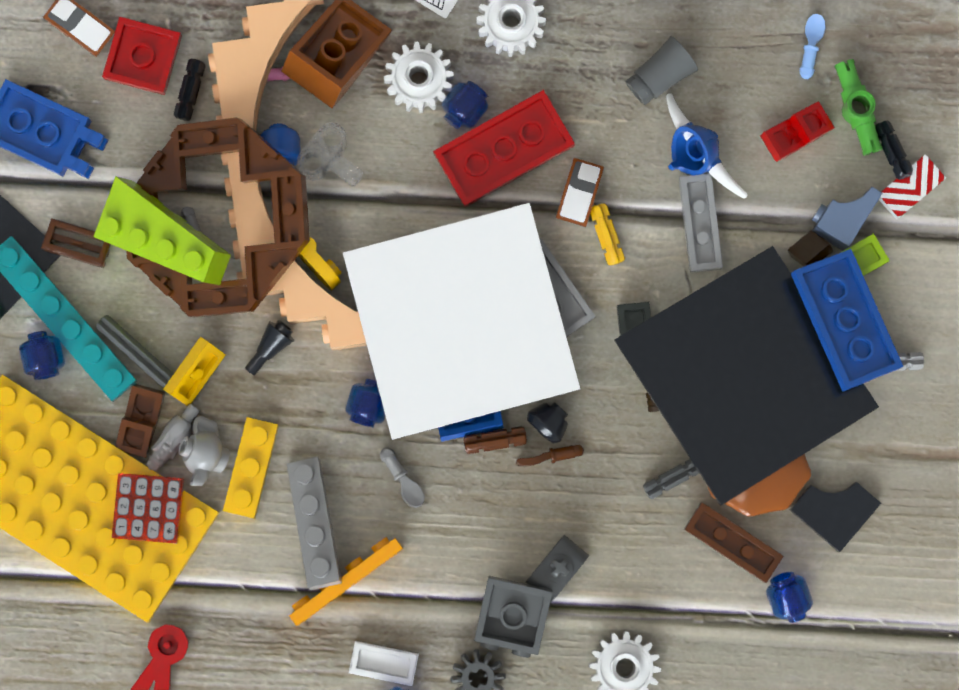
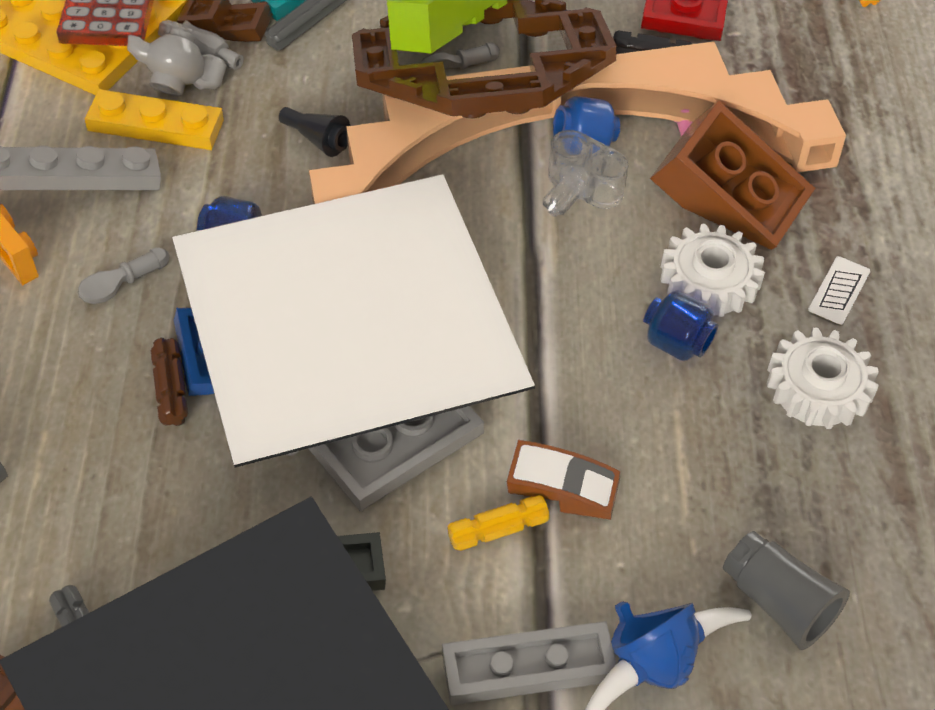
camera: 90 degrees right, 30 degrees down
yellow plate [163,336,226,406] -> none
yellow plate [298,237,342,291] -> none
red plate [433,90,575,208] -> none
reddish brown piece [516,444,584,467] -> none
black cone [527,402,568,444] -> none

